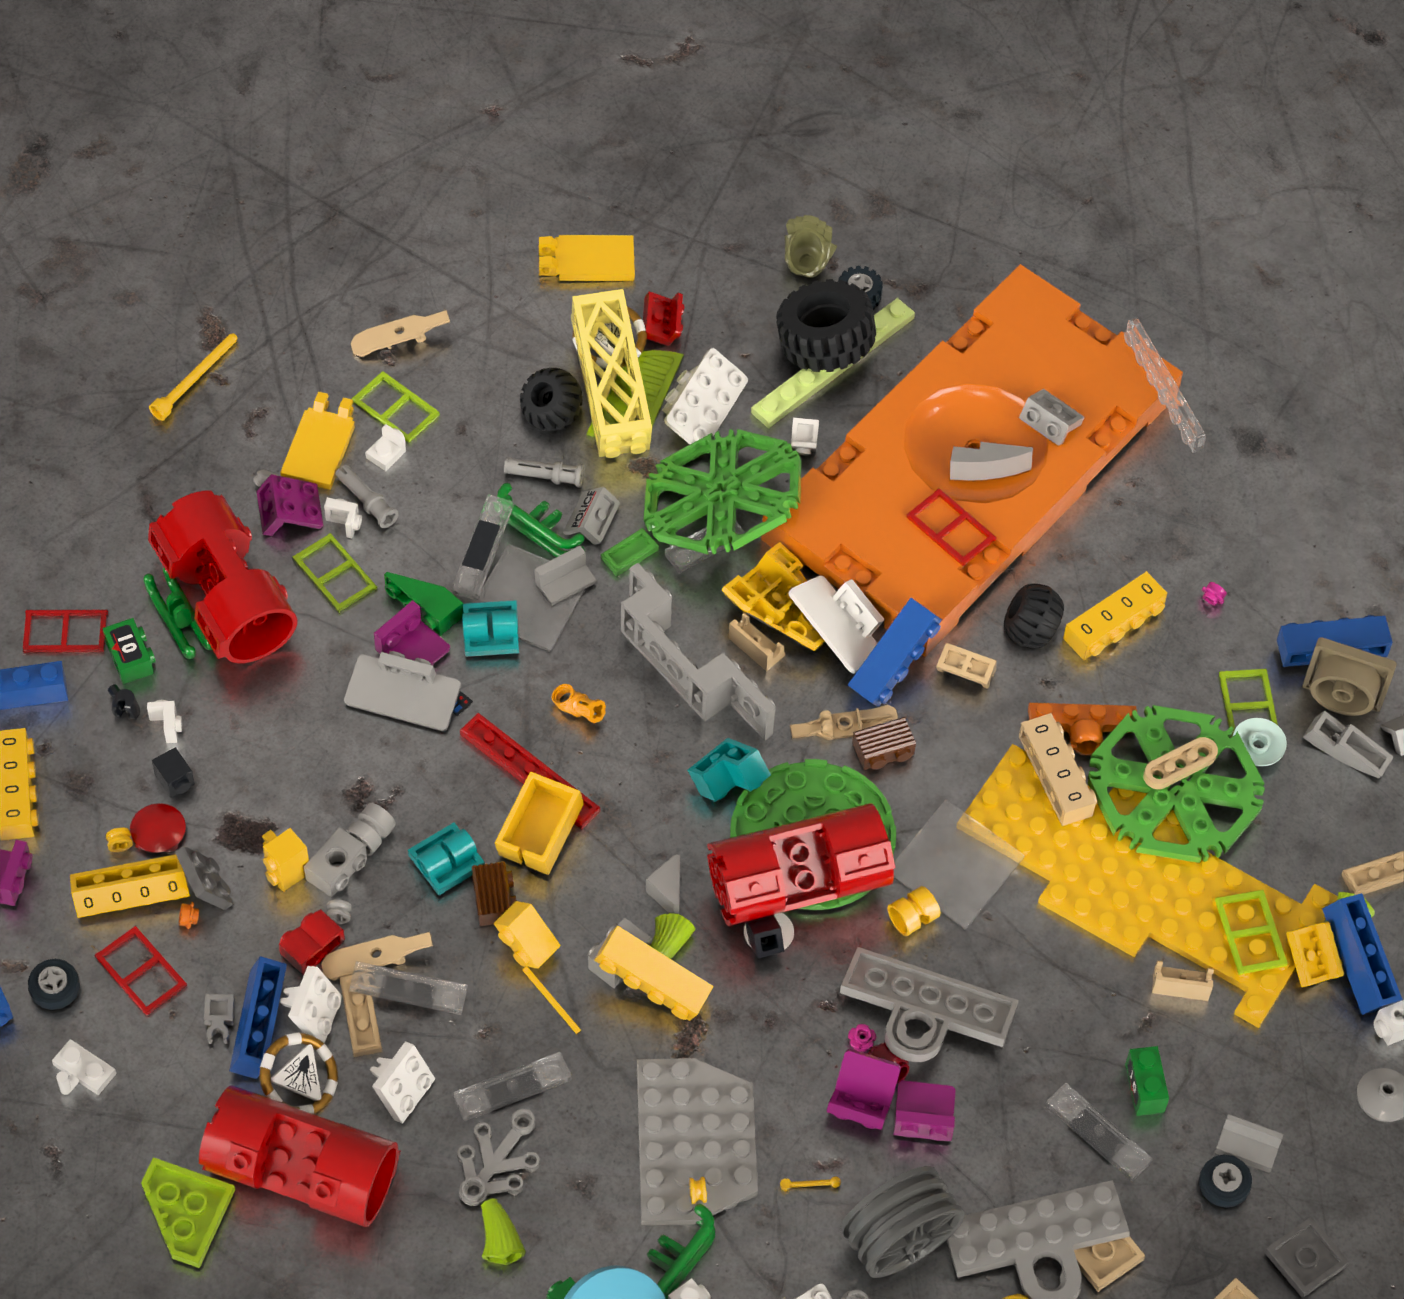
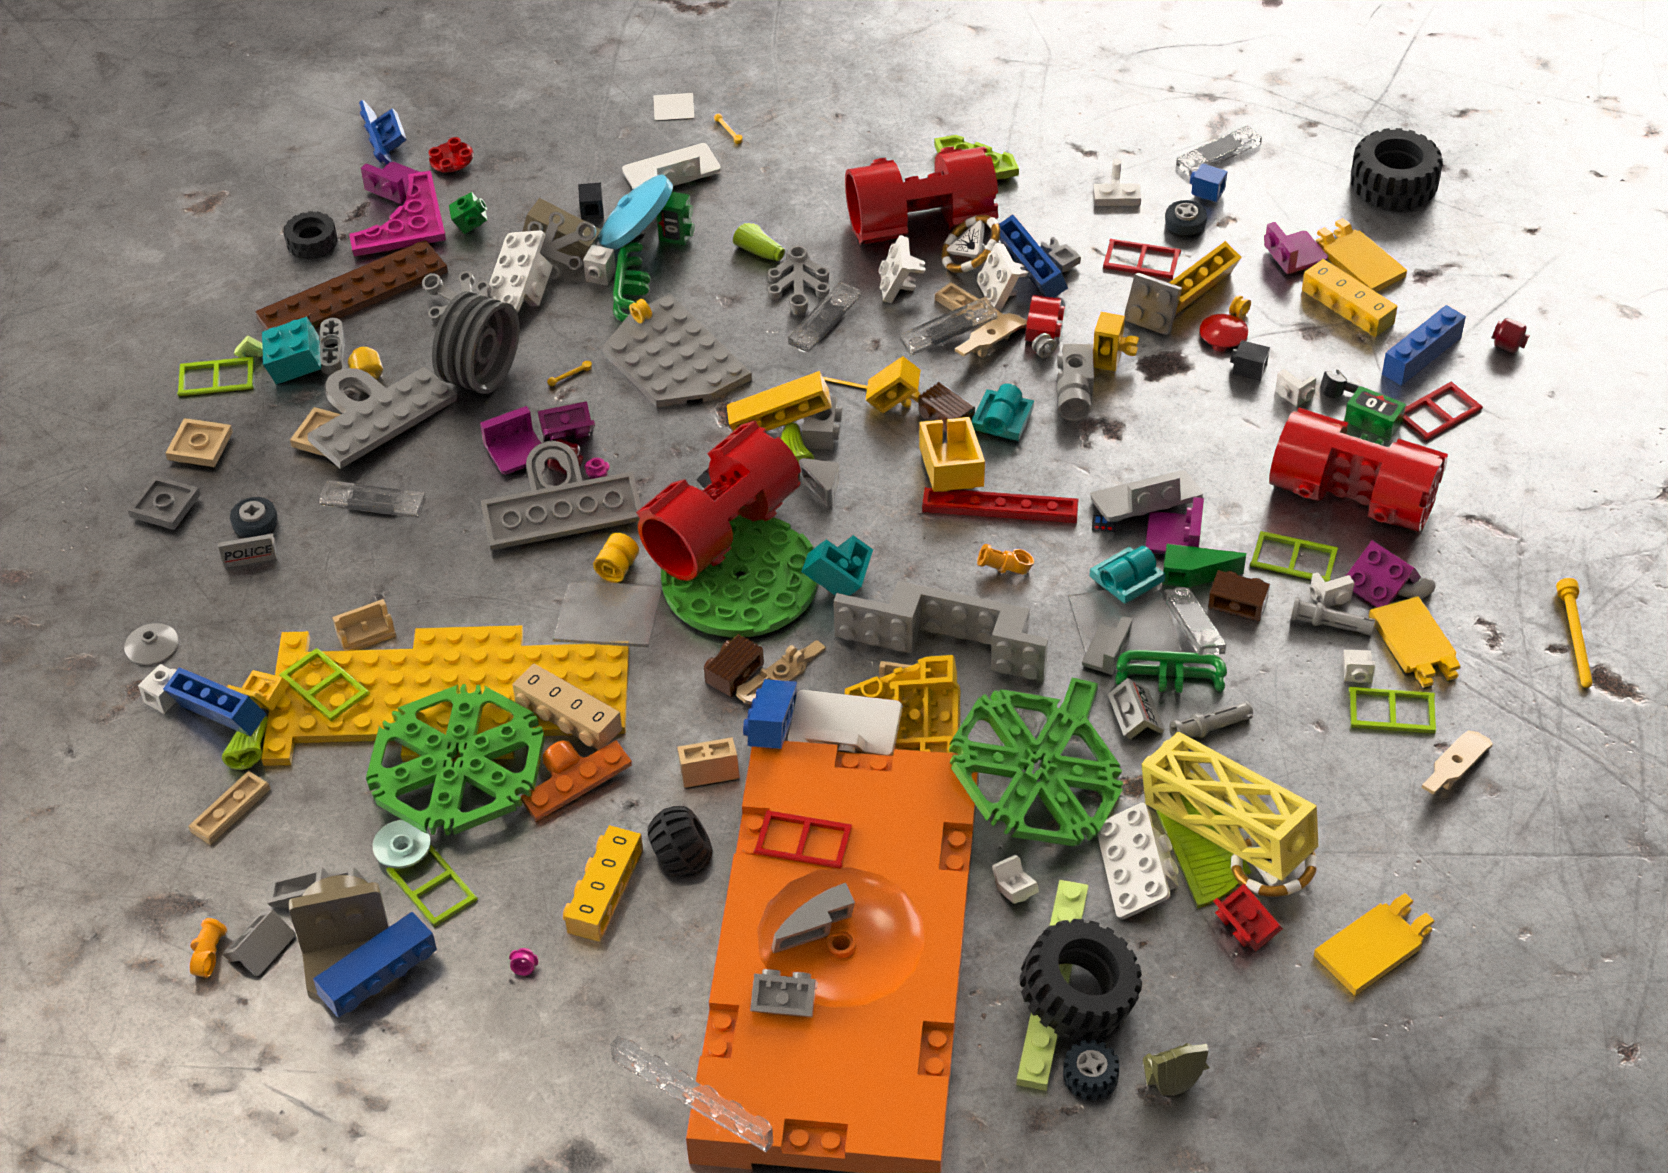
camera: 150 degrees right, 10 degrees down
black wheel [520,368,583,431] -> none
green brick [1125,1046,1169,1116] -> none
tan plate [1143,737,1218,789] -> none
none -> reddish brown brick [1208,570,1270,622]

